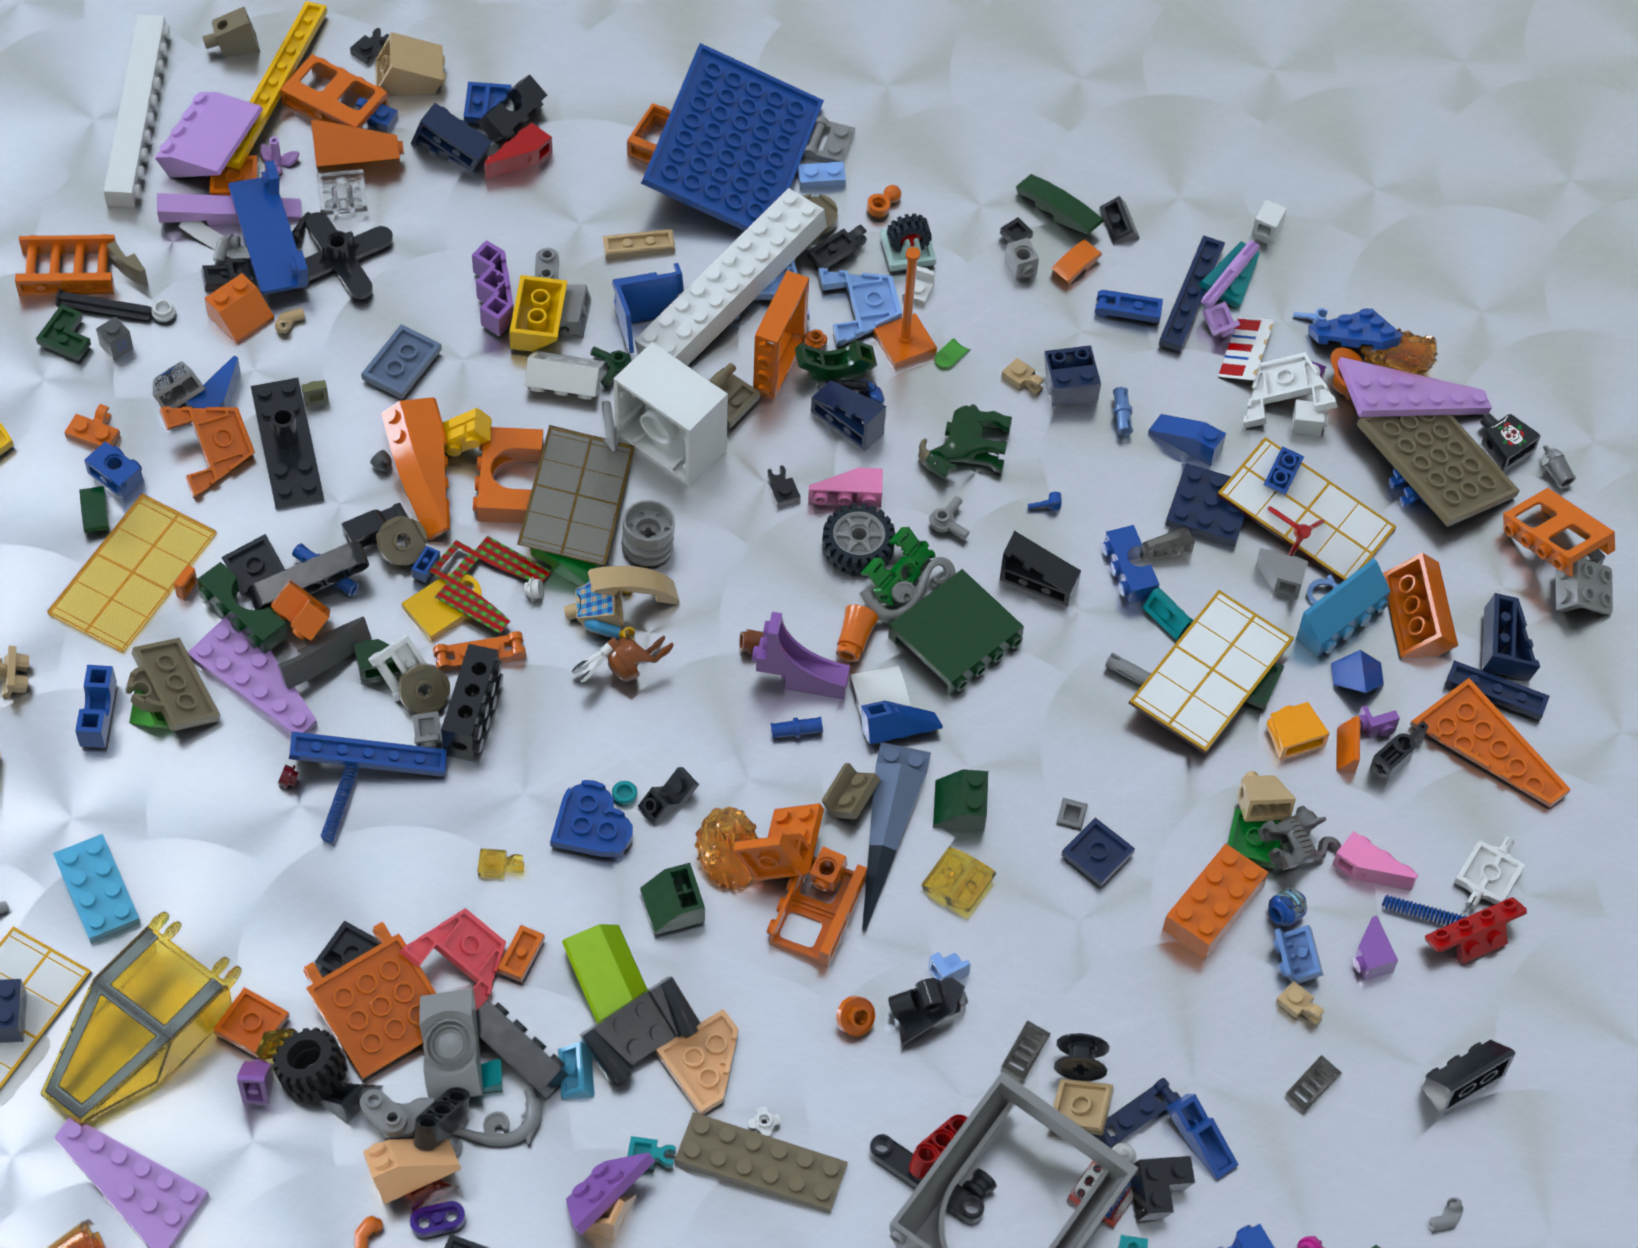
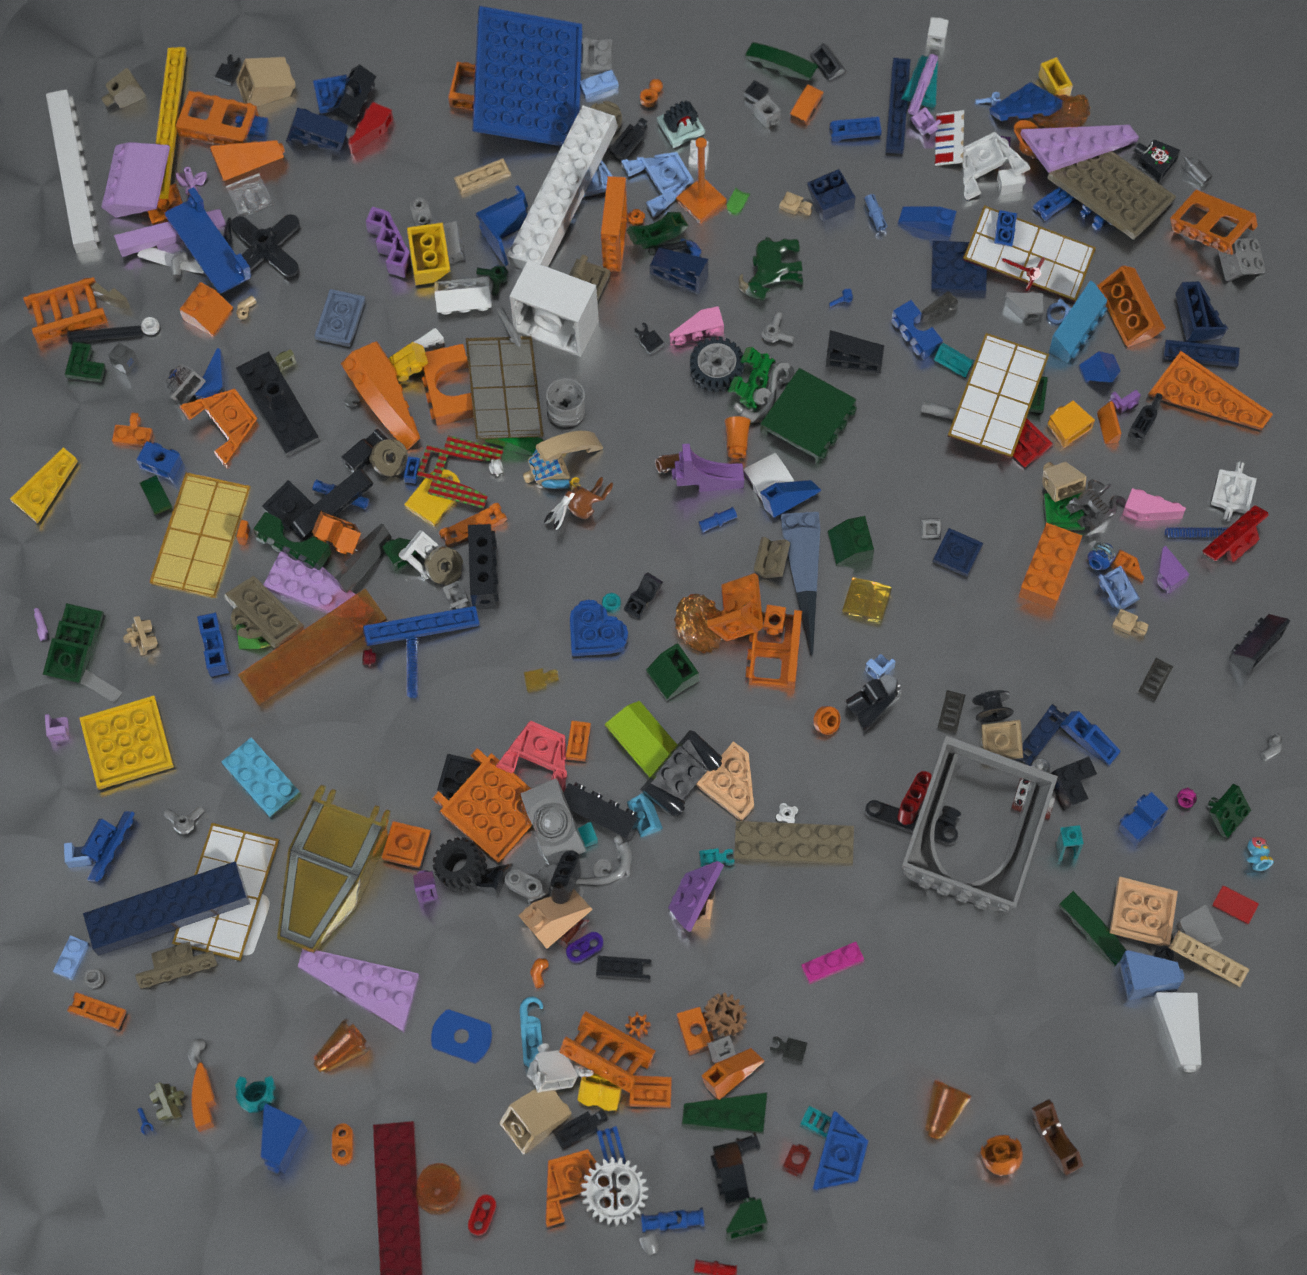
camera: 10 degrees left, 10 degrees up
black slope [201,258,254,290] -> none
clear yellow plate [256,1028,296,1060] -> none
none -> clear orange plate [238,588,387,707]
none -> white slope [415,328,445,352]
none -> red slope [1013,418,1053,468]
none -> blue plate [1033,187,1076,221]
none -> yellow piece [1039,57,1073,100]
none -> orange tile [1111,550,1144,583]

